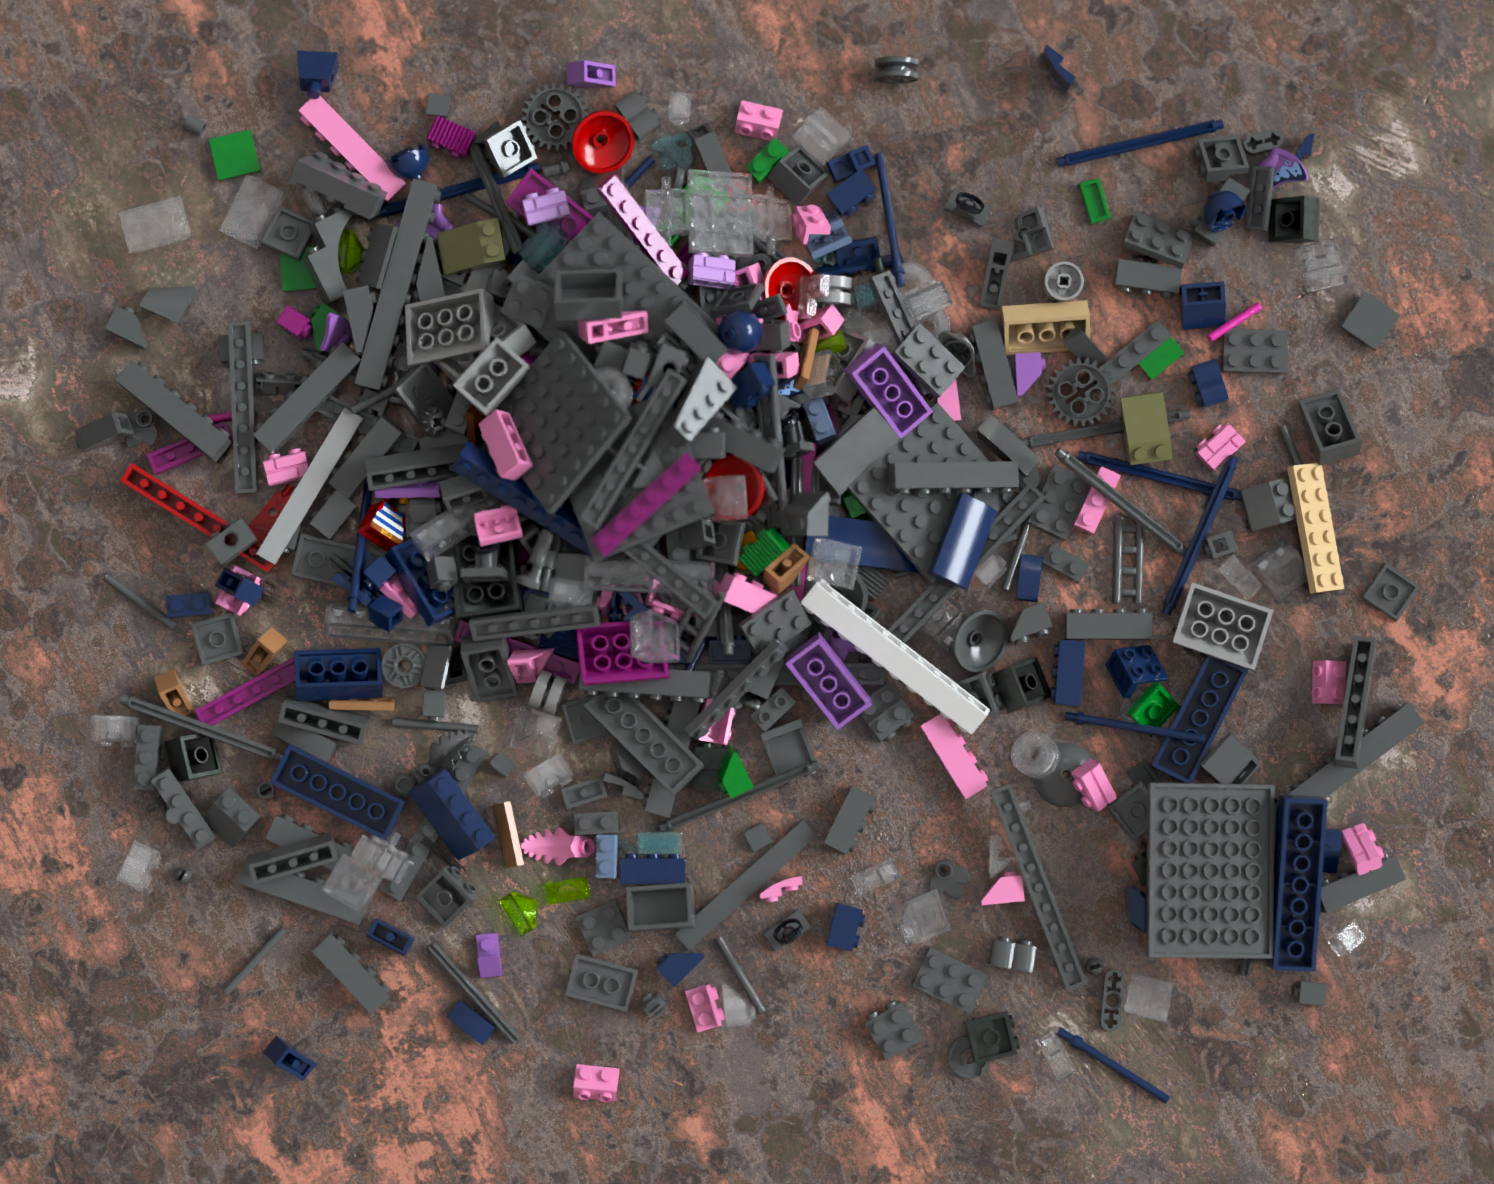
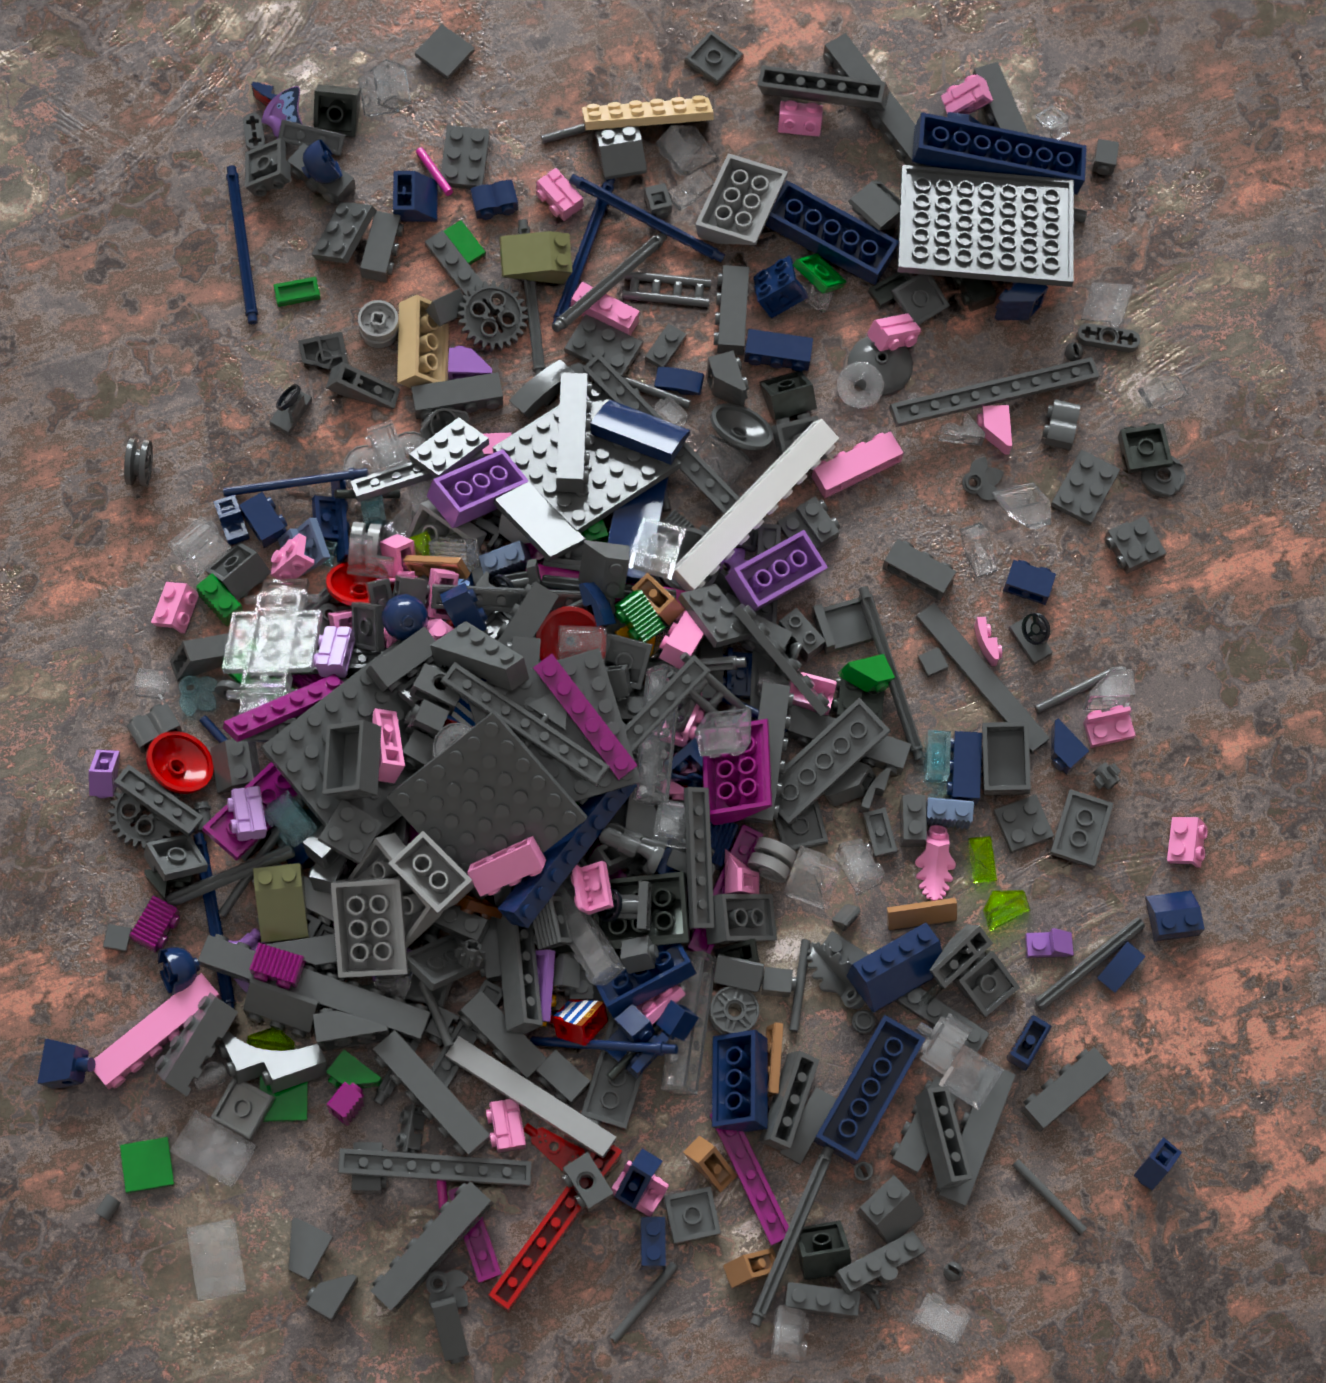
camera: 90 degrees left, 15 degrees down
medium lavender arm [319,313,353,356] -> none
dark blue slope [1041,45,1076,92] -> none
dark blue bar [1056,1027,1170,1104] -> none
dark blue bar [1065,712,1205,744] -> none
dark grey slope [1299,390,1361,466] -> none
none -> dark grey plate [114,764,203,837]
none -> magenta brick [249,943,305,989]
none -> dark blue slope [579,582,616,627]
none -> dark grey slope [929,924,993,989]
none -> dark blue slope [1145,890,1205,942]

